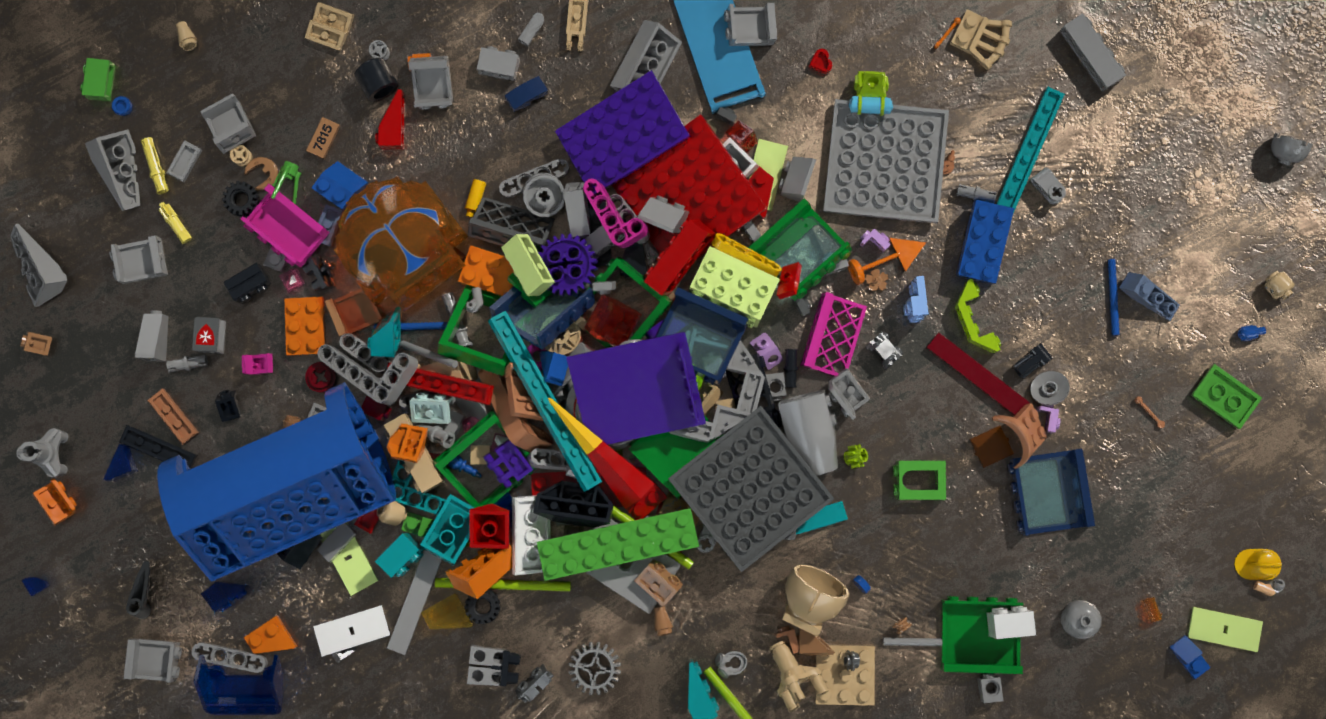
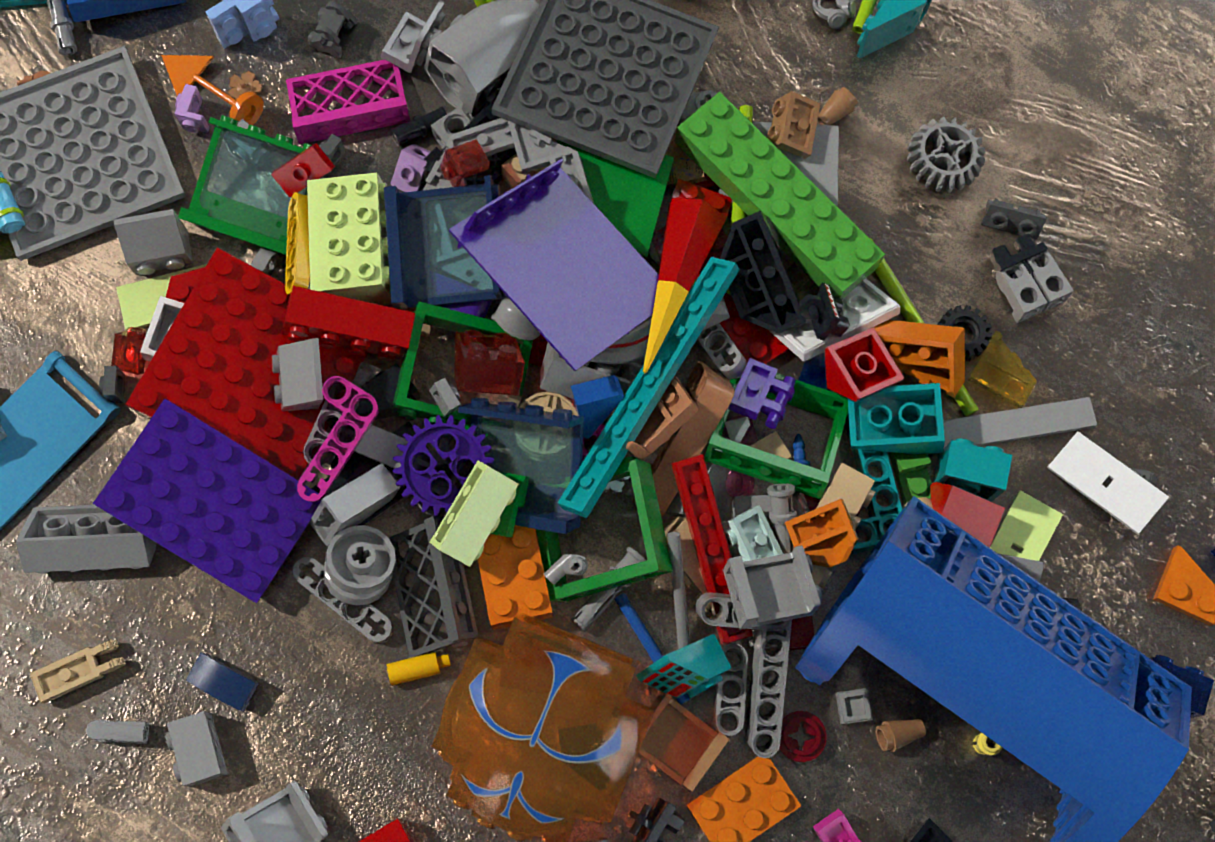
camera: 130 degrees left, 10 degrees down
none -> clear red bracket [440,139,490,187]
none -> light grey panel [723,545,822,630]
none -> black hips [798,282,850,341]
none -> red slope [930,482,1005,548]

